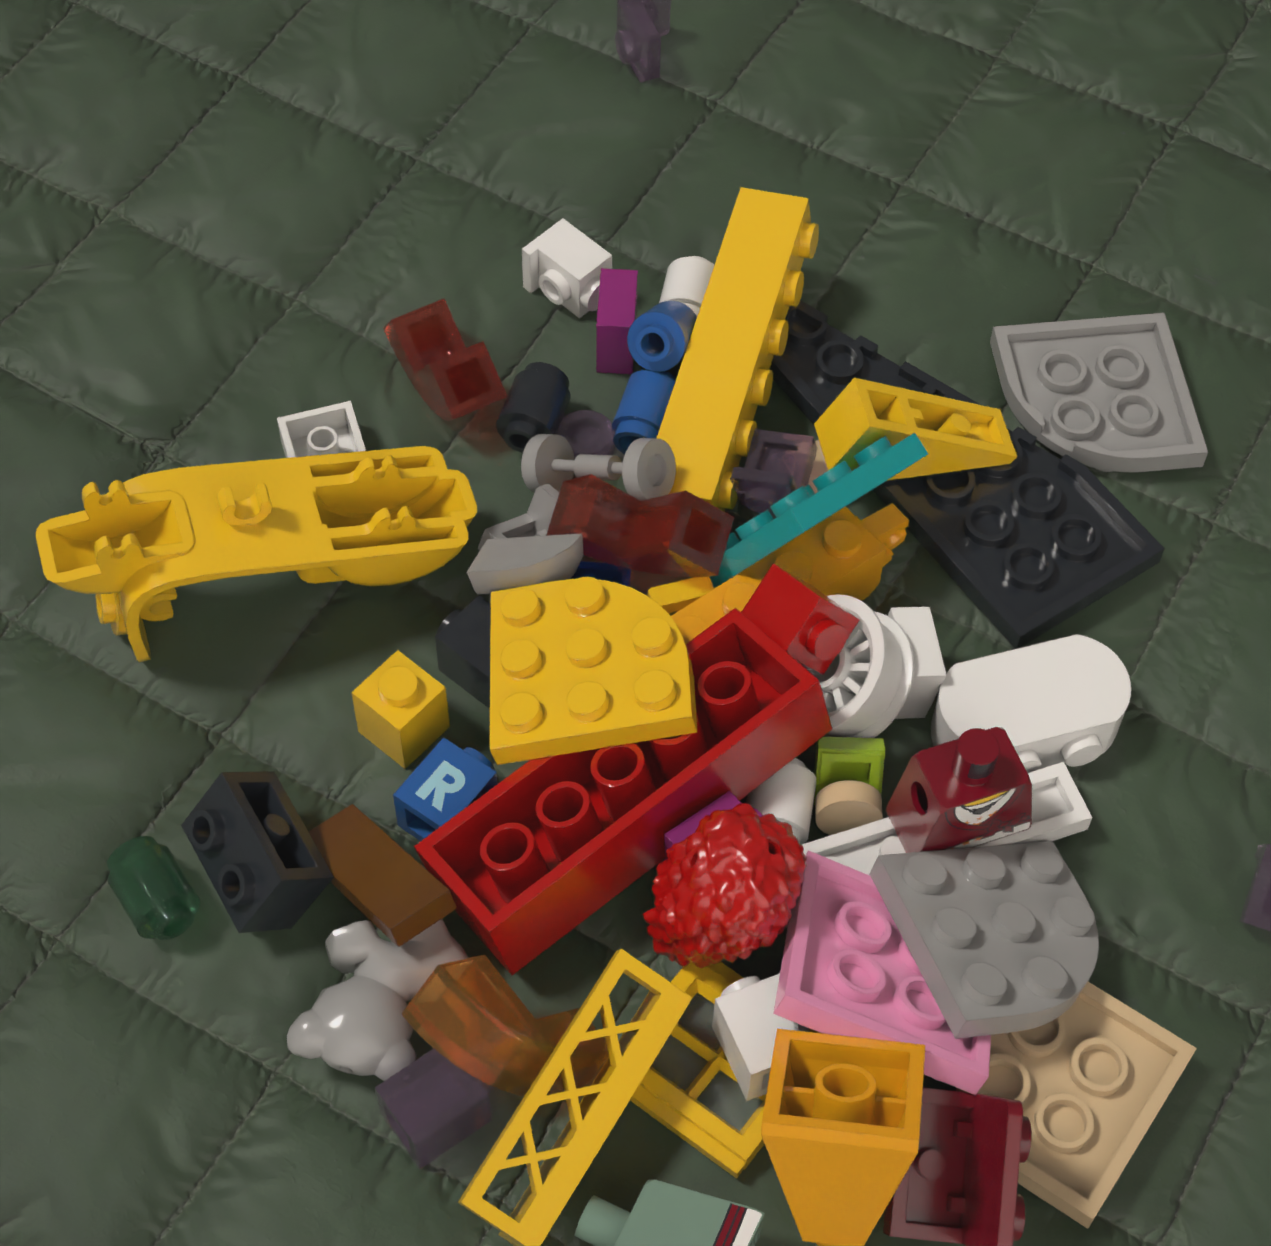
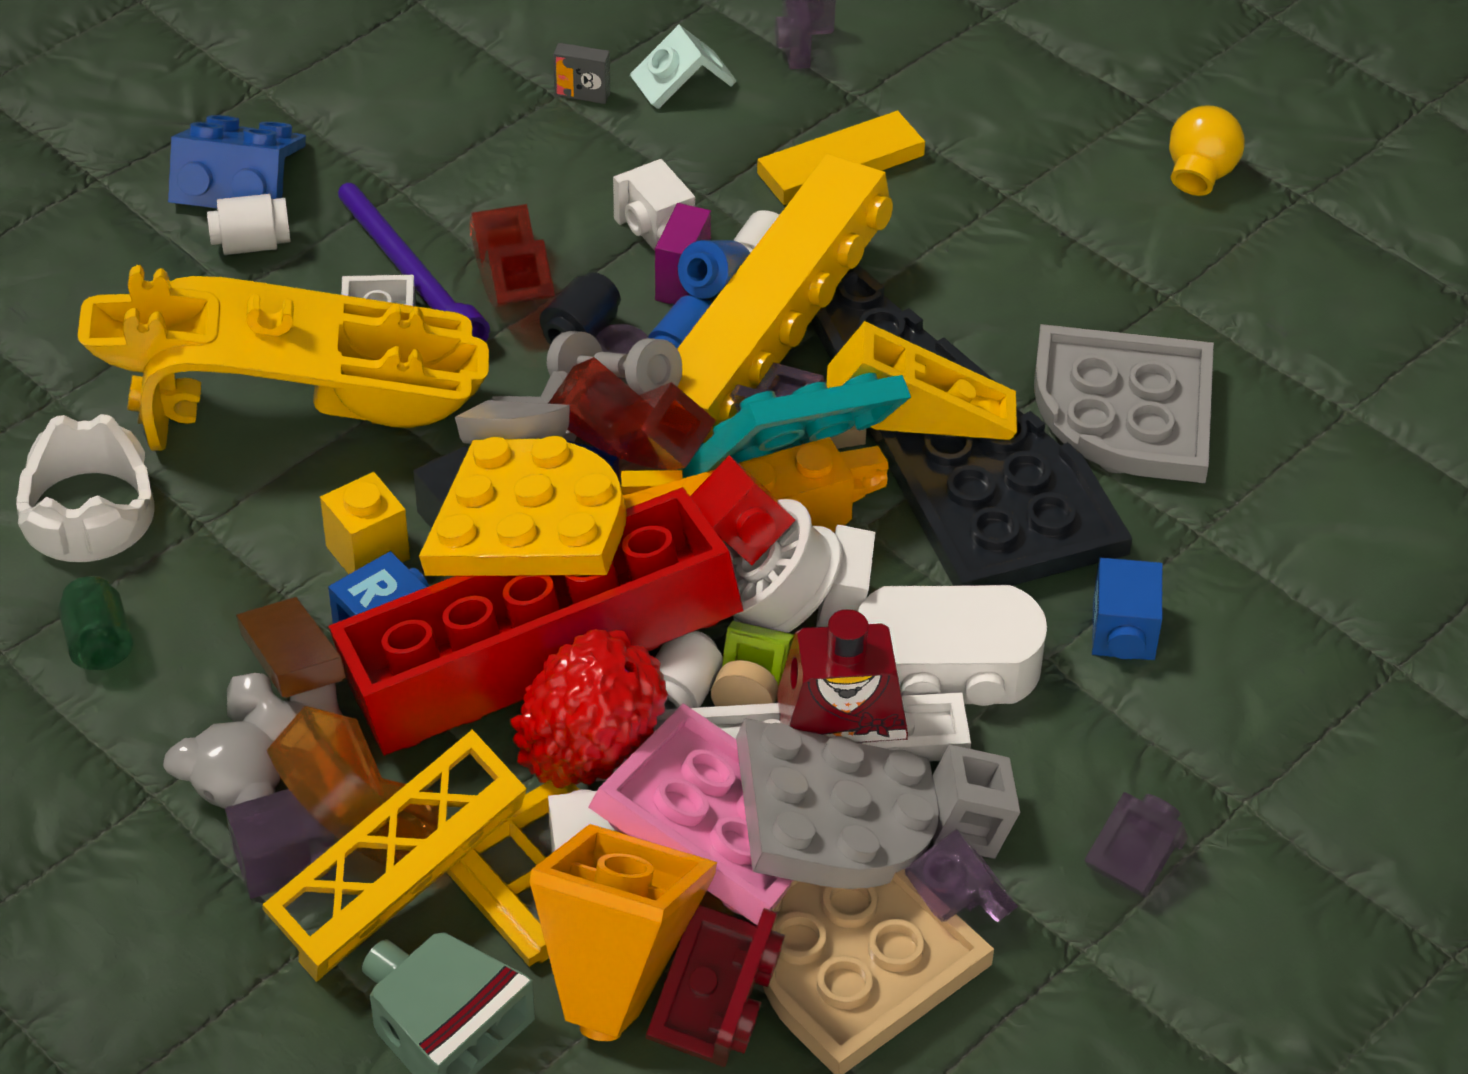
camera: 15 degrees right, 10 degrees down
black brick [181,771,334,933] -> none
none -> white piece [16,414,155,562]
none -> blue bracket [168,115,306,208]
none -> white brick [207,194,291,255]
none -> dark purple piece [338,183,490,342]
none -> dark grey tile [553,43,610,104]
none -> light aqua bracket [630,24,737,109]
none -> yellow tile [757,110,925,205]
none -> clear purple bracket [905,829,1018,922]
none -> light grey brick [932,744,1020,859]
none -> blue brick [1092,558,1163,660]
none -> yellow piece [1169,105,1245,196]

